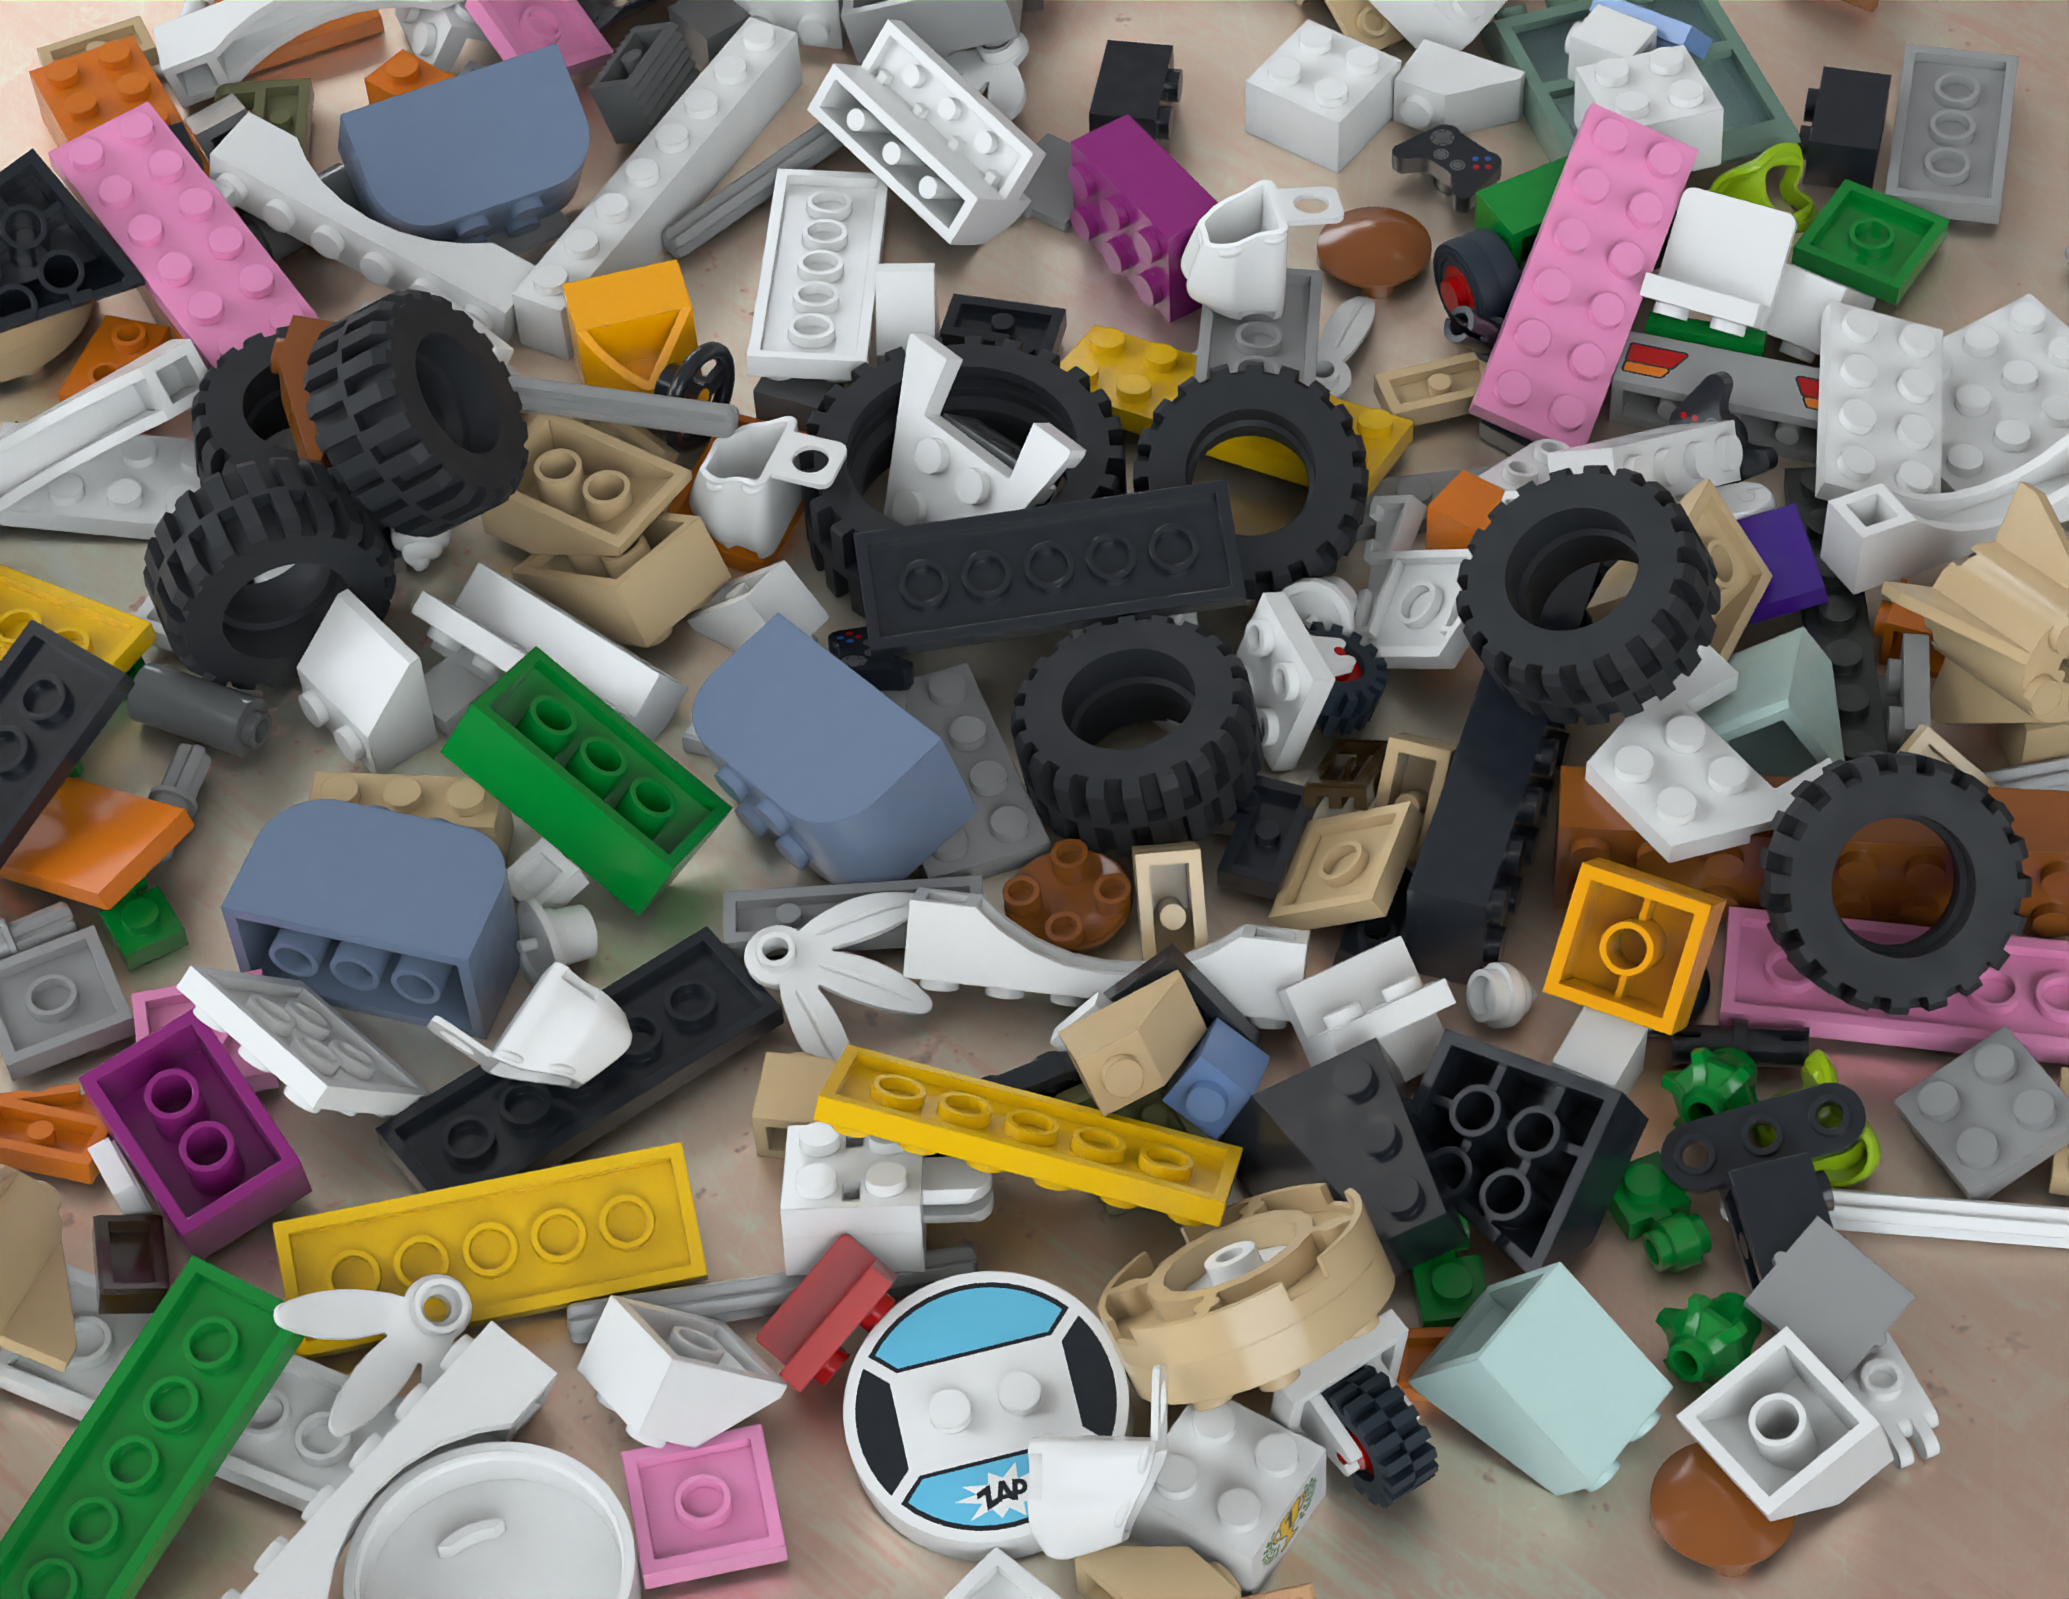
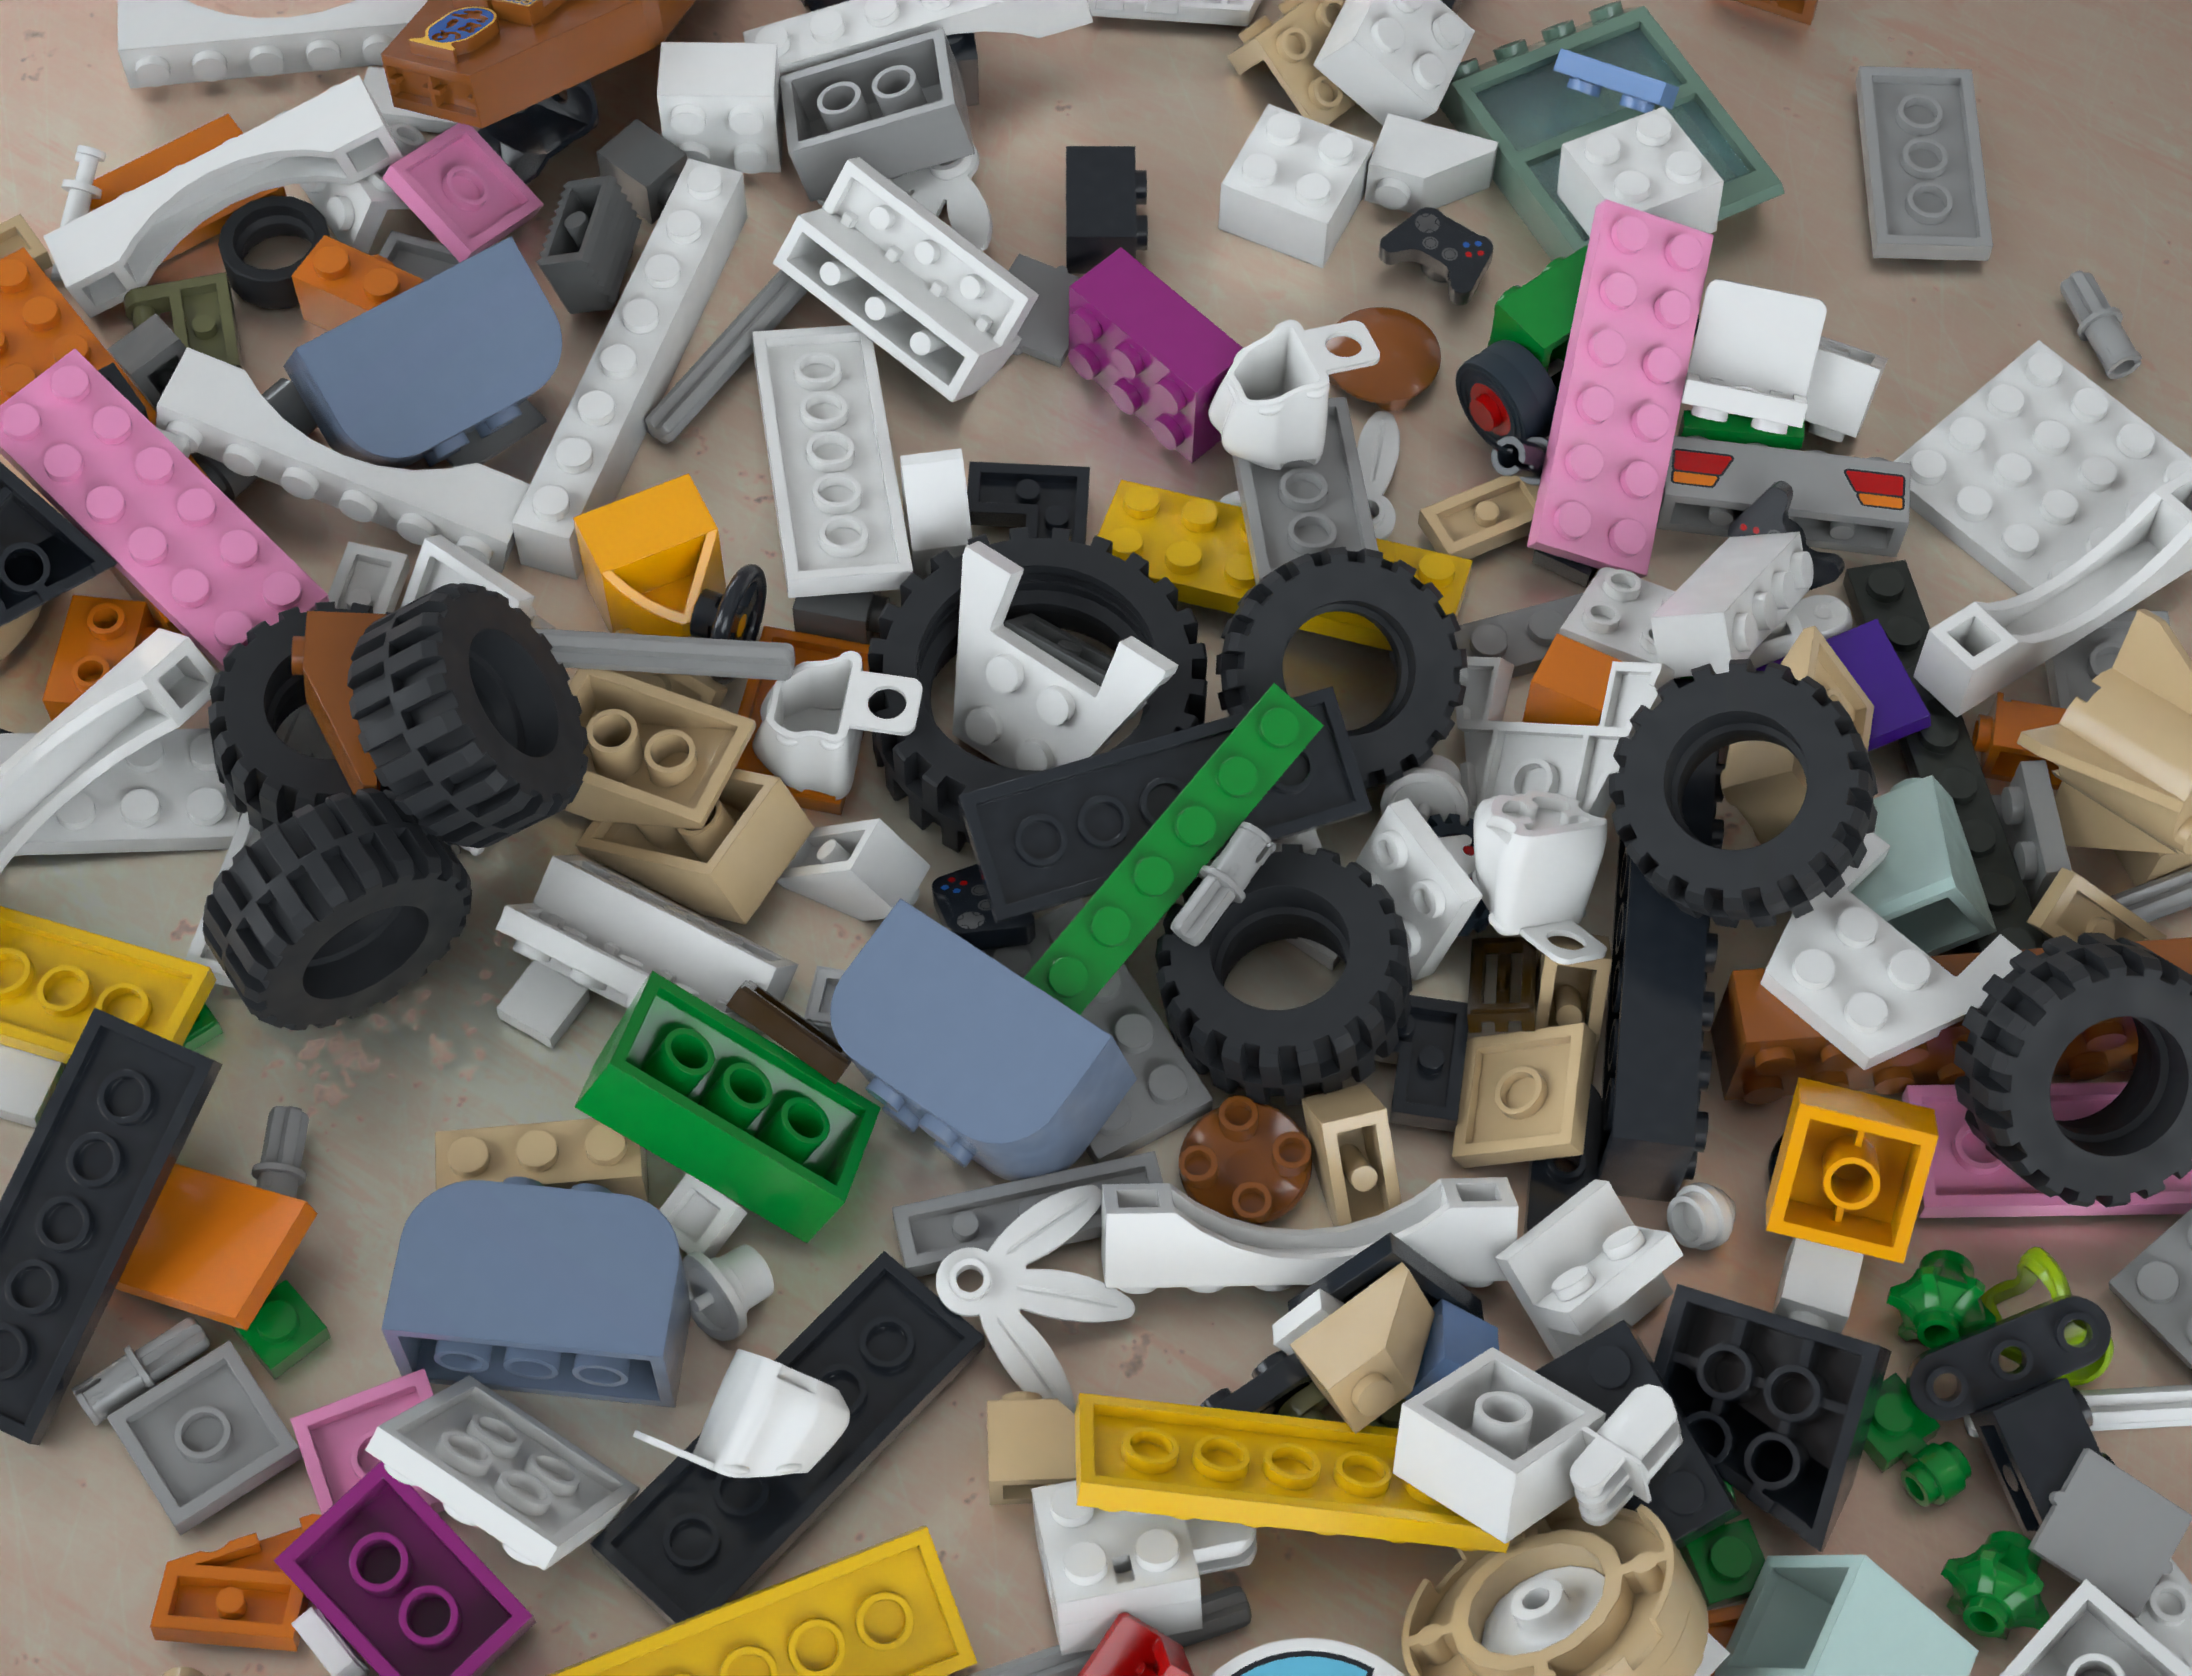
camera: 15 degrees left, 10 degrees up
dark grey brick [127,662,272,757] -> none
white slope [297,588,439,774] -> none
white brick [1565,4,1658,82] -> none
black pin [1672,1019,1810,1068] -> none
lime piece [1708,142,1819,233] -> none
green plate [1791,179,1950,305] -> none
black piece [1798,66,1892,189] -> none
white plate [1815,300,1943,501] -> none
none -> black tyre [218,196,331,309]
none -> dark brown tile [726,980,851,1084]
none -> green plate [1024,683,1324,1015]
none -> light grey axle [1170,822,1276,946]
none -> white brick [1393,1347,1606,1544]
none -> white piece [1472,790,1607,965]
none -> white arm [1570,1384,1683,1526]

